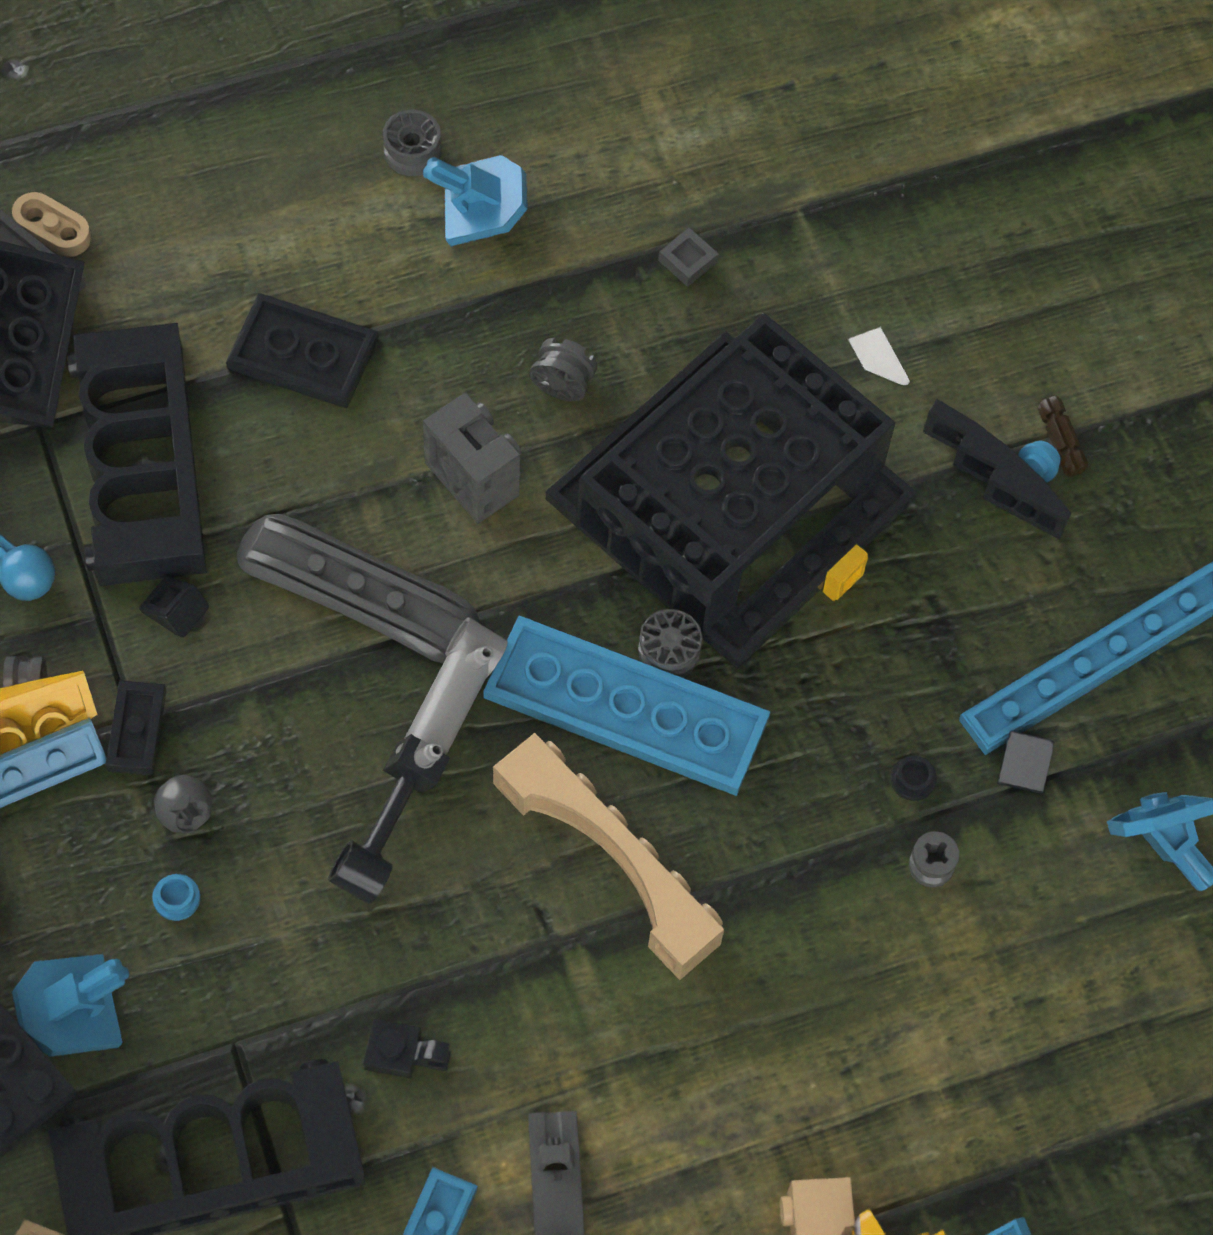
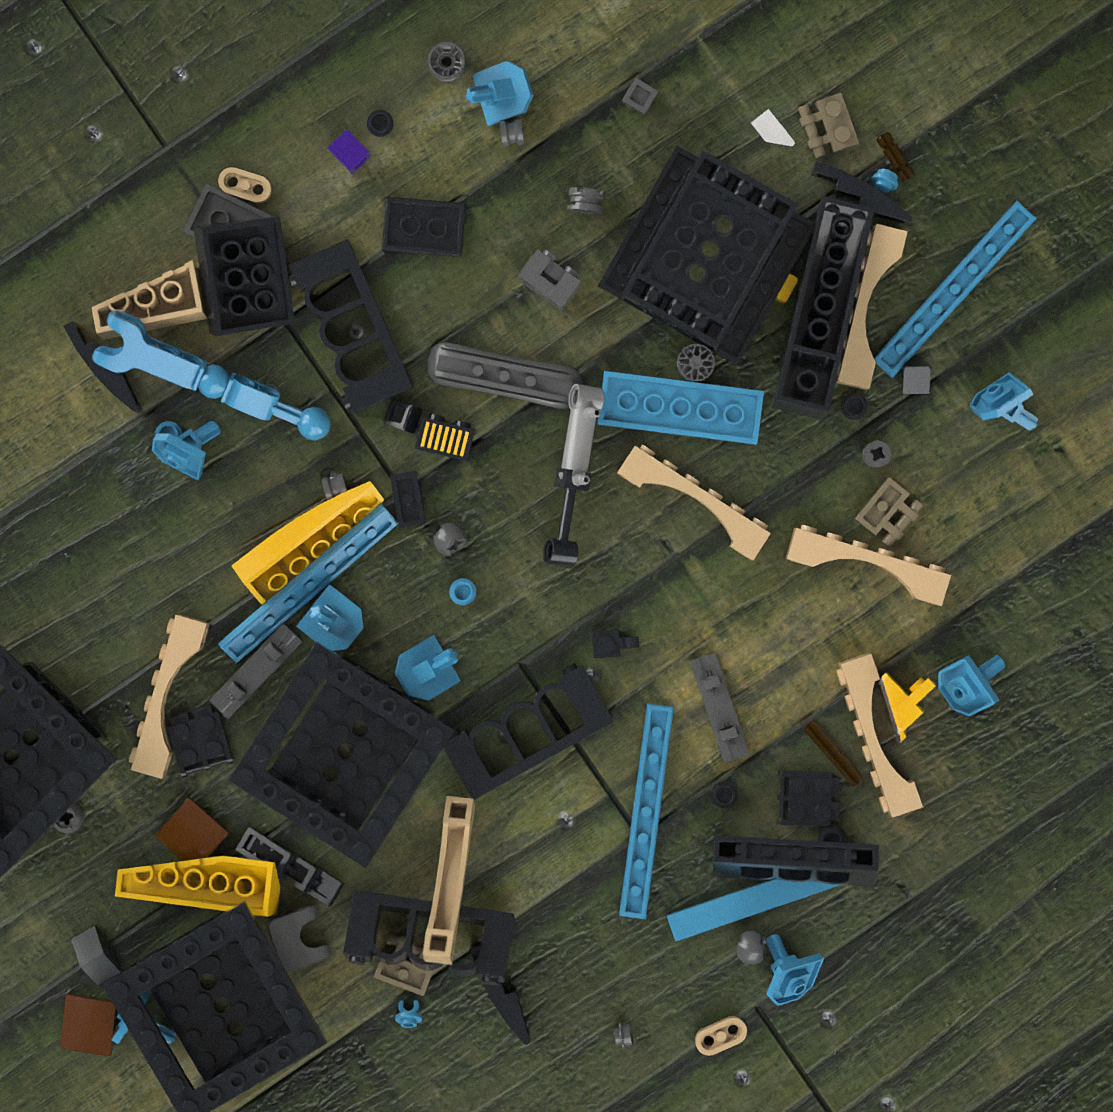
camera: 15 degrees left, 25 degrees up
none -> dark purple panel [328,130,371,174]
none -> black plate [367,110,394,137]
none -> black brick [415,414,476,462]
none -> dark grey wheel [499,119,524,148]
none -> black slope [771,196,875,420]
none -> tan arch [785,525,951,606]
none -> dark tan plate [798,93,859,159]
none -> tan arch [836,224,908,390]
none -> dark tan plate [854,477,923,547]

